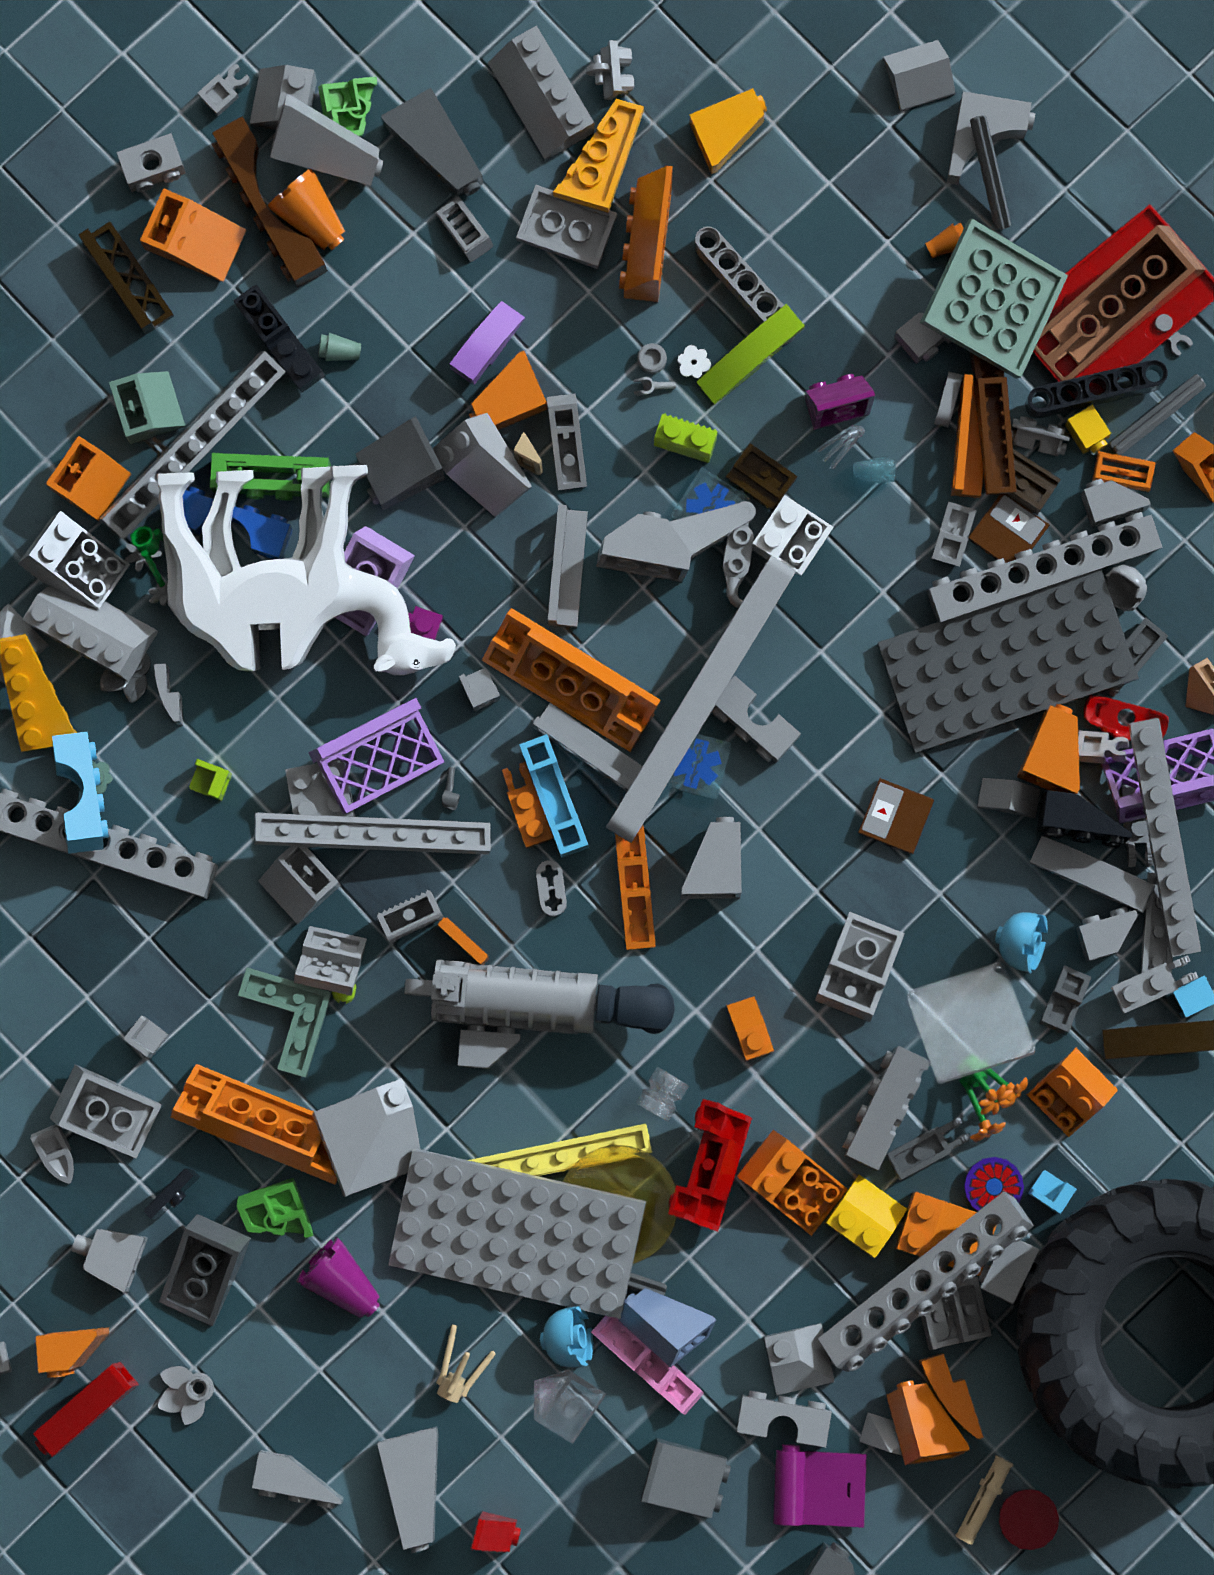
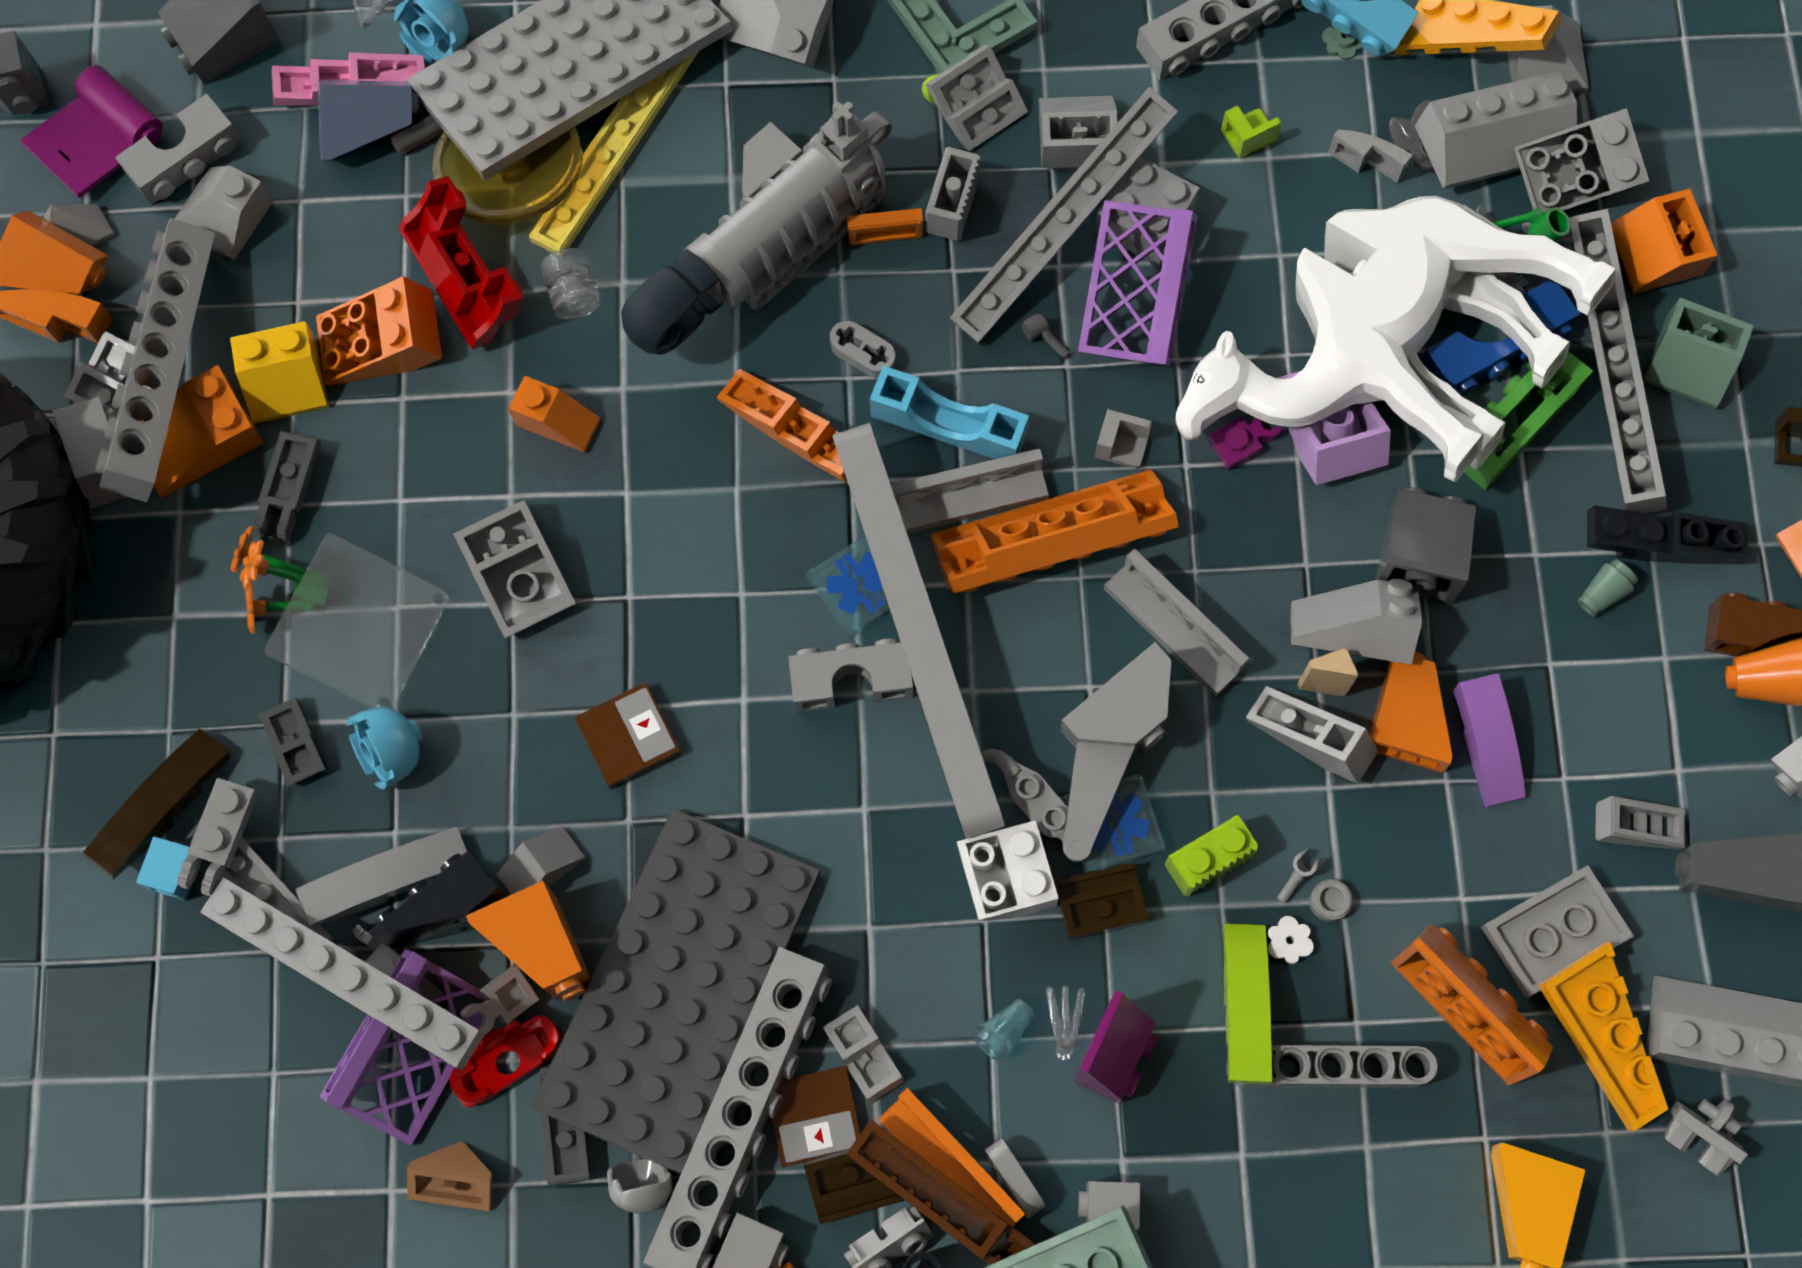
camera: 130 degrees right, 10 degrees down
orange hinge [502,762,554,848] -> none
light grey slope [681,817,742,899] -> none
light grey wedge [842,1046,931,1171] -> none
tile [964,1157,1024,1211] -> none
orange slope [1027,1048,1118,1137] -> none
medium azure panel [1028,1170,1077,1214] -> none
light grey slope [1076,907,1138,962] -> none

